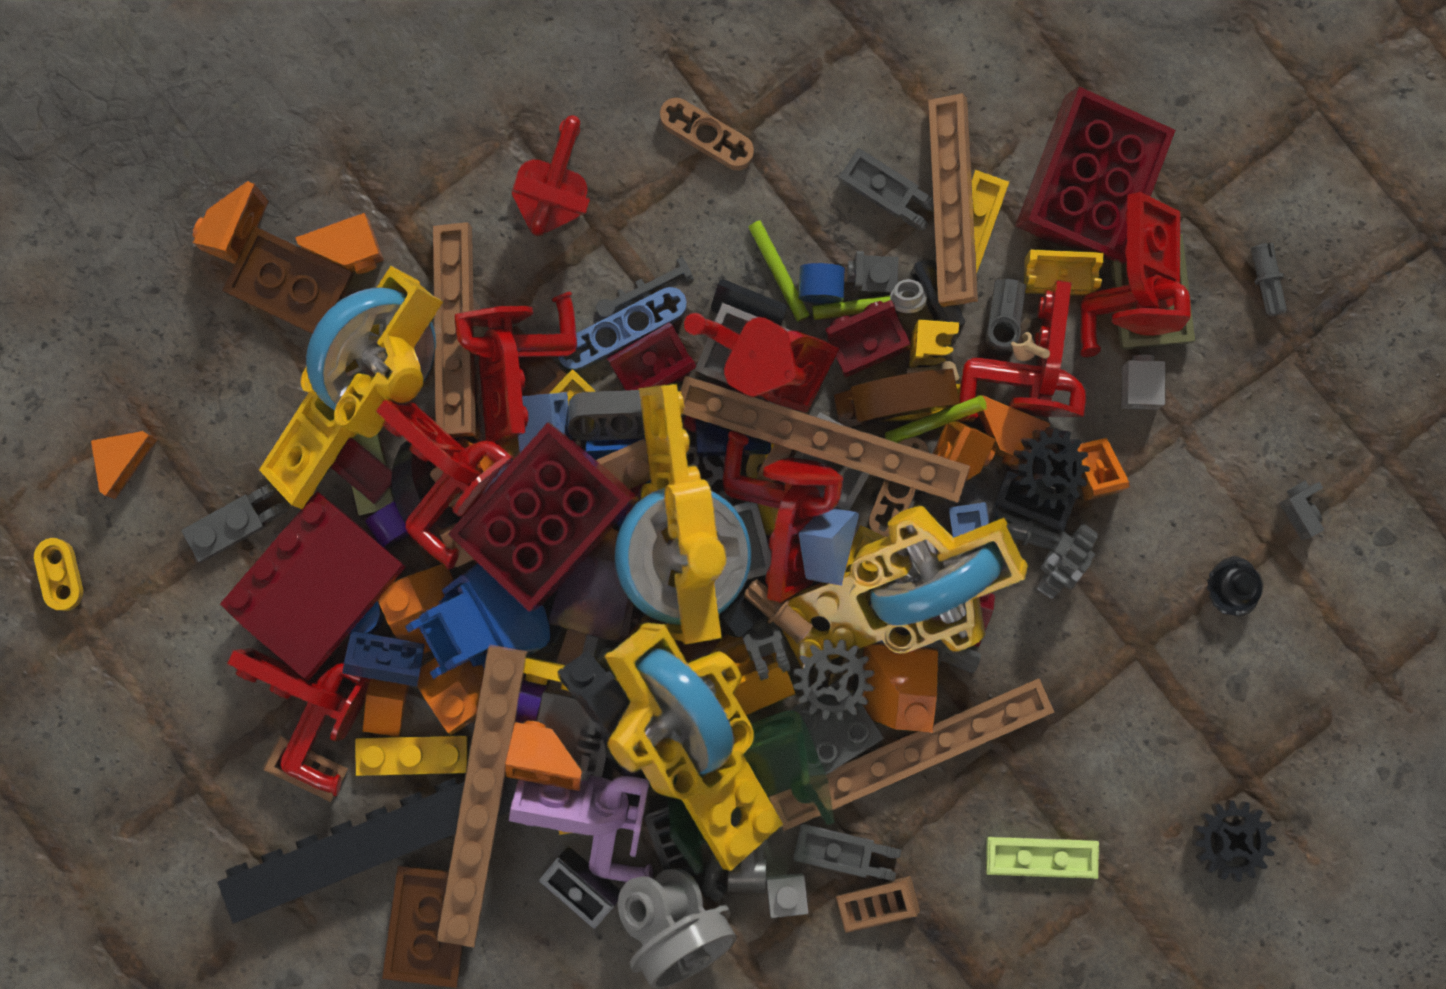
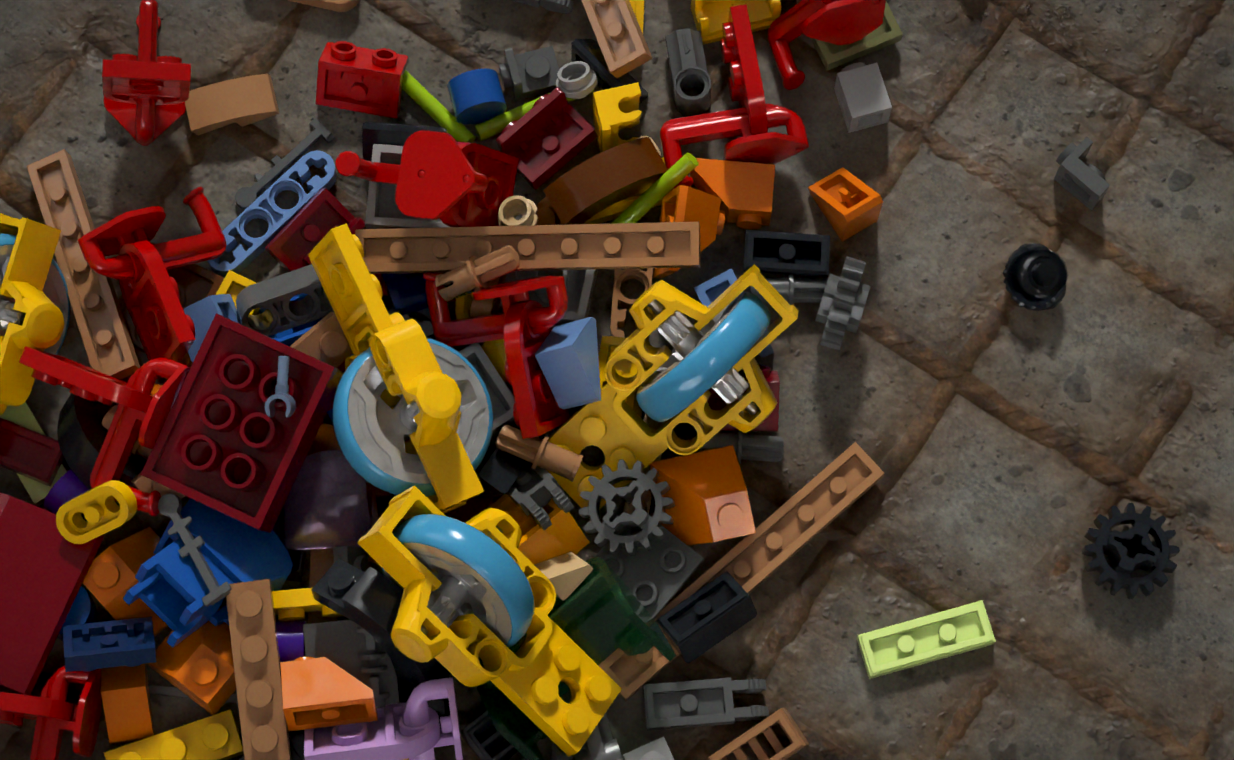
camera: 15 degrees left, 10 degrees down
black gear [1010,428,1090,509] -> none
tan hand [1011,332,1050,361] -> none
none -> yellow plate [56,480,137,544]
none -> dark grey piece [158,494,232,607]
none -> medium nougat slope [185,74,279,136]
none -> sand blue hand [265,356,296,418]
none -> red bracket [315,41,408,119]
none -> medium nougat axle [435,245,520,301]
none -> tan plate [498,195,538,226]
none -> tan slope [534,552,593,601]
none -> black slope [656,571,757,663]

